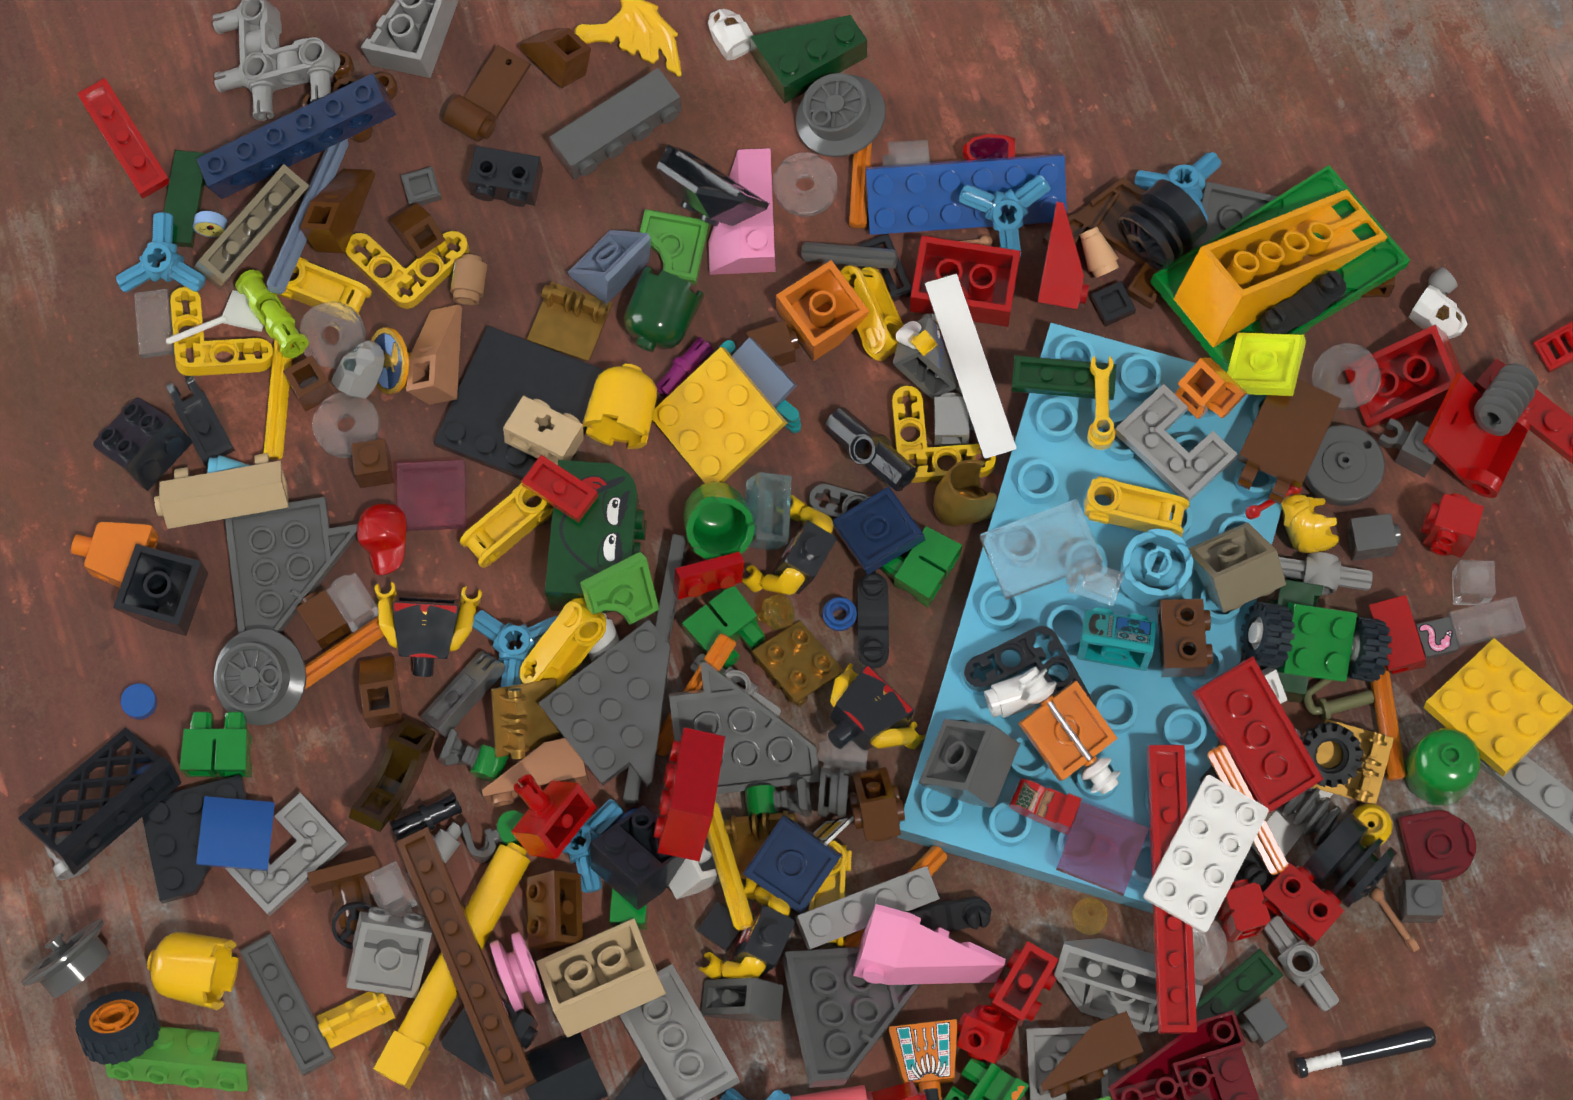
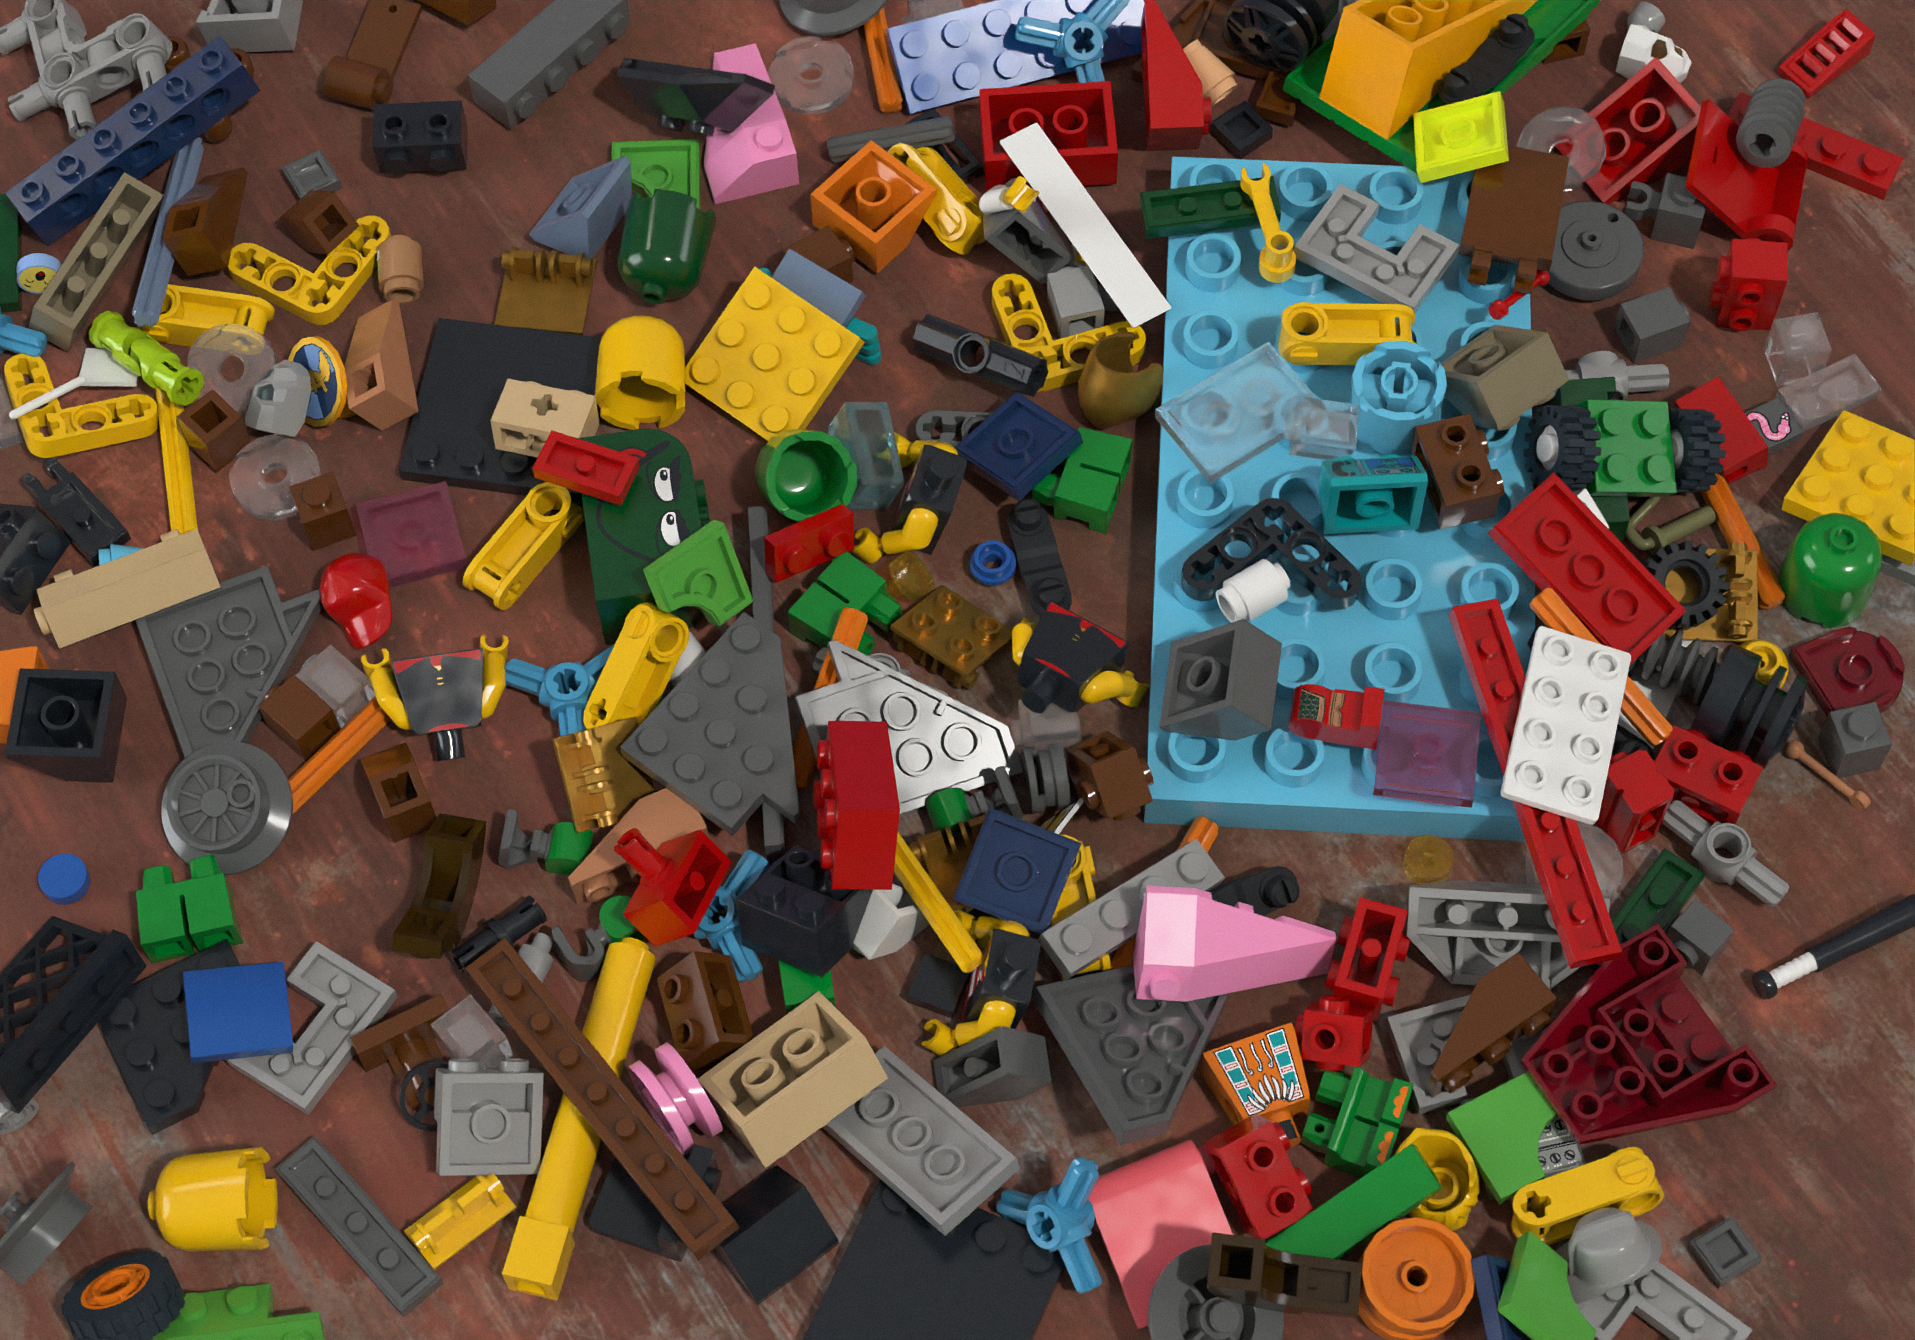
camera: 15 degrees left, 10 degrees down
flat silver hinge [420,651,505,737] -> none
magenta pin [655,337,714,398] -> none
orange plate [1017,667,1121,795] -> none
orange brick [1175,358,1247,419] -> none
yellow hair [1281,494,1339,553] -> none

